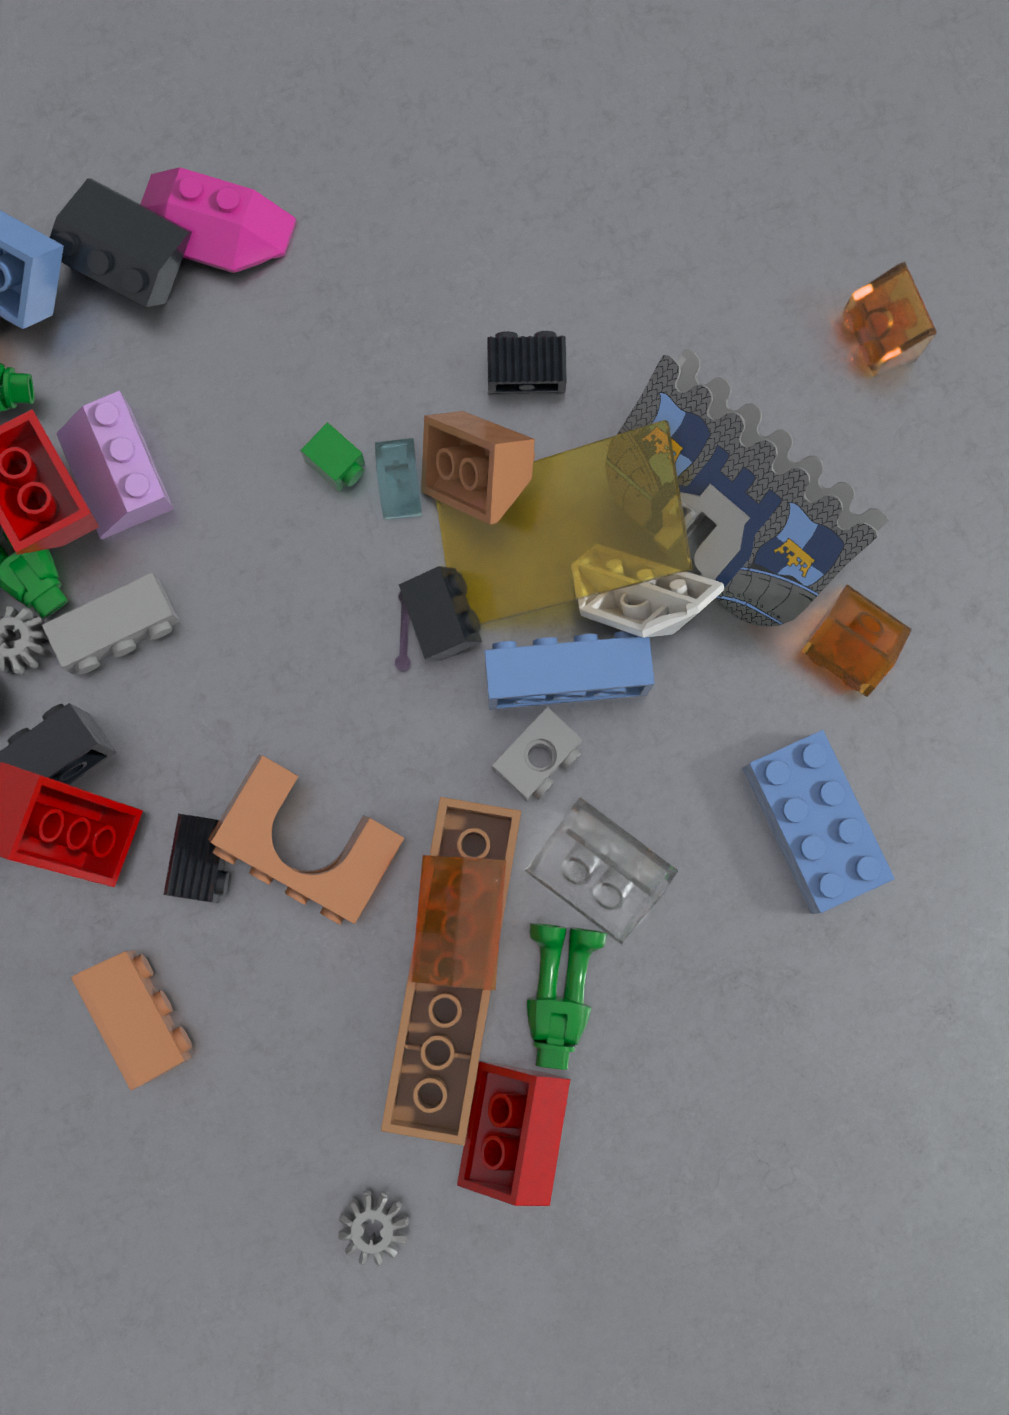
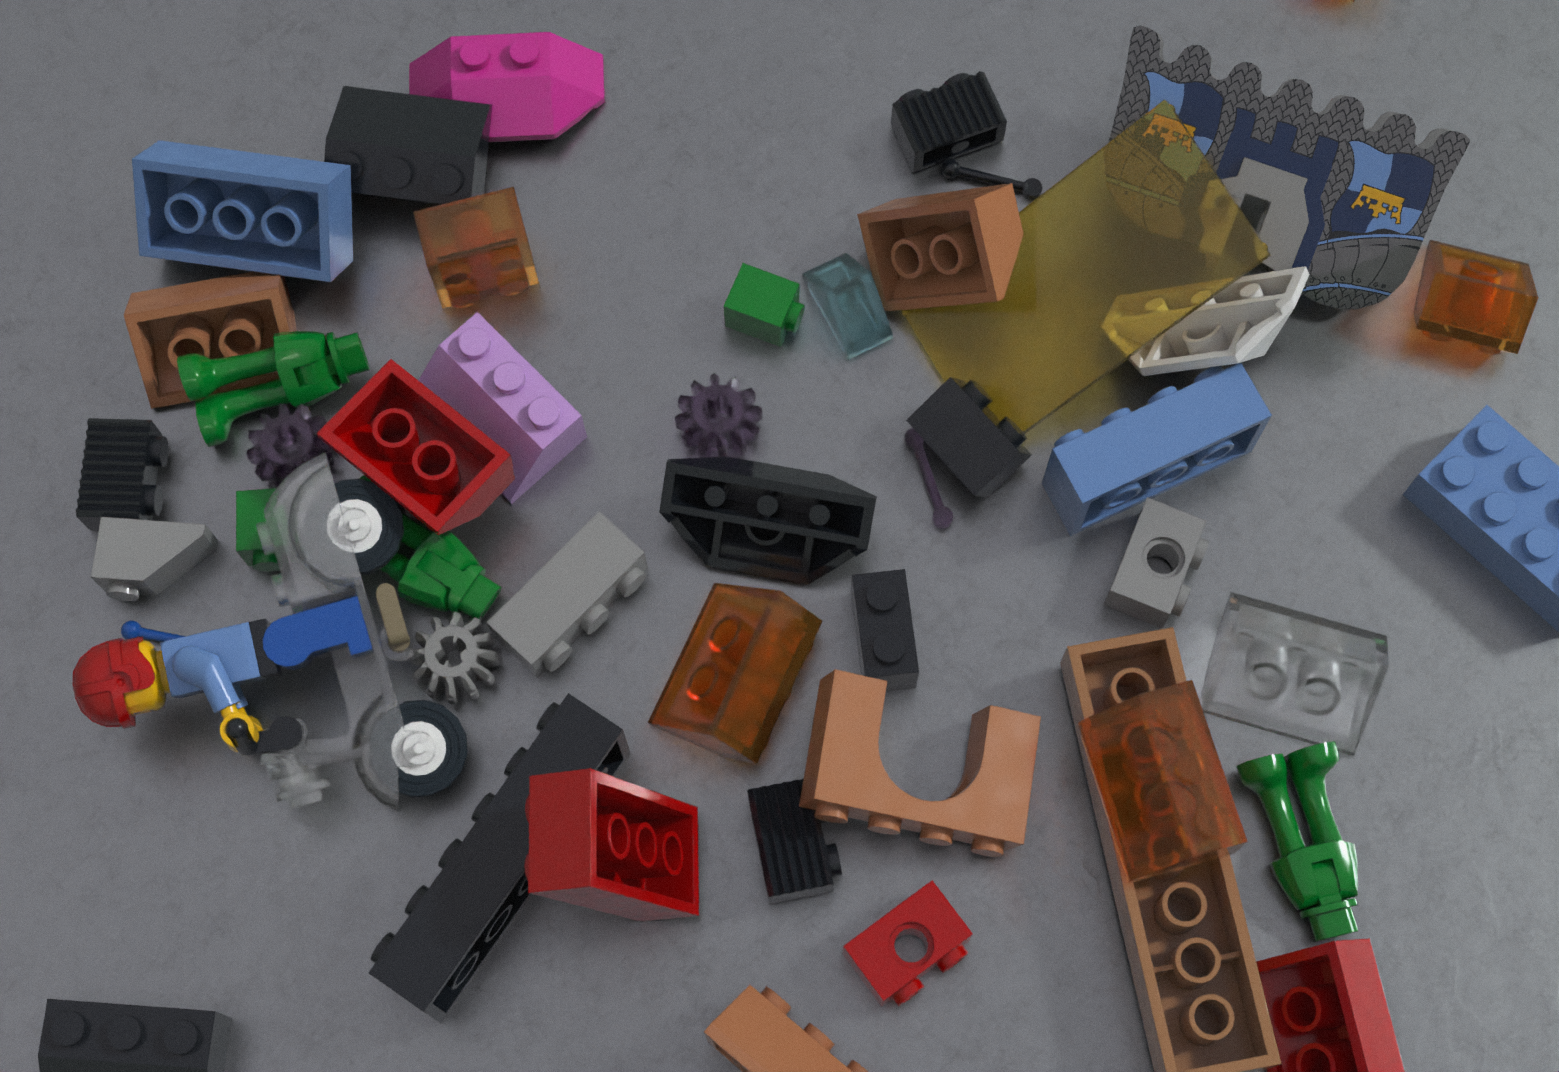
camera: 15 degrees left, 10 degrees down
none -> clear orange brick [413,187,540,309]
none -> clear orange slope [648,583,822,764]
none -> black wedge [659,456,877,584]
none -> clear purple gear [675,373,763,458]
none -> red brick [842,880,973,1007]
none -> black brick [851,569,919,691]
none -> black hinge [941,159,1042,200]

